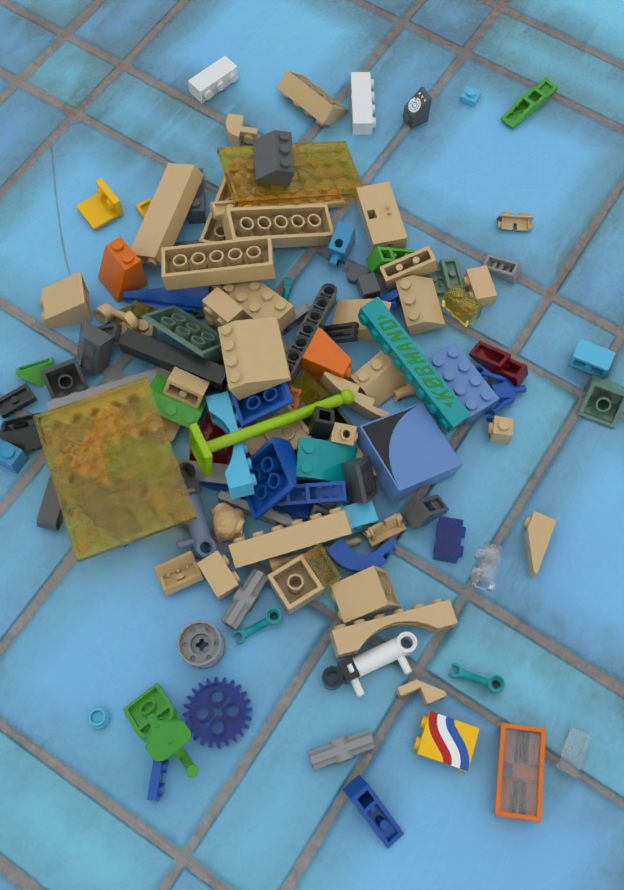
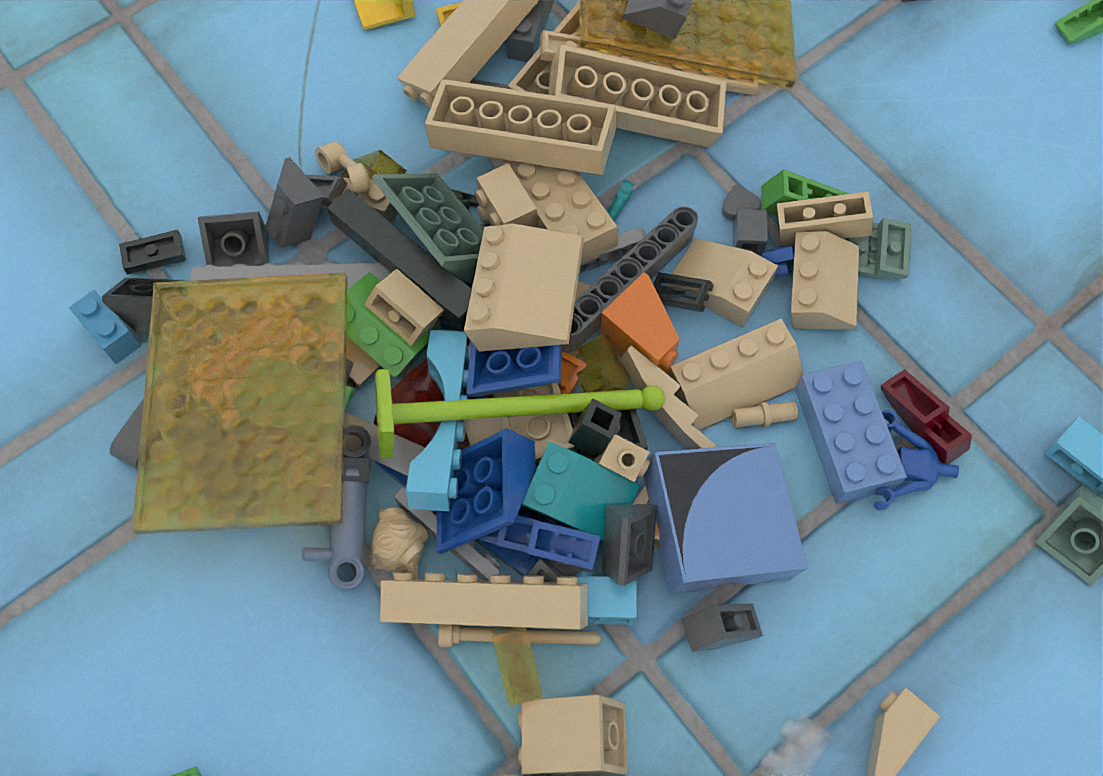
camera: 20 degrees right, 0 degrees up
bright green slope [16,357,54,387] -> none
tan slope [40,272,92,329] -> none
orange slope [98,236,148,303] -> none
blue wedge [123,286,210,314] -> none
tan bracket [154,551,204,596] -> none
light grey wheel [177,620,226,669] -> none
tan brick [197,550,241,601] -> none
light grey piece [221,569,268,630] -> none
teal brick [232,607,283,645] -> none
tan brick [267,554,324,615] -> none
blue arch [324,537,398,572] -> none
dark azure torso [328,221,355,268] -> none
tan brick [355,181,408,252] -> none
teal brick [358,297,471,433] -> none
tan hinge [363,513,407,547] -> none
clear blue brick [432,516,466,563] -> none
clear yellow brick [441,283,483,327] -> none
tan brick [463,265,497,309] -> none
light grey slope [482,254,521,284] -> none
tan brick [487,416,514,445] -> none
tan hinge [496,212,534,232] -> none

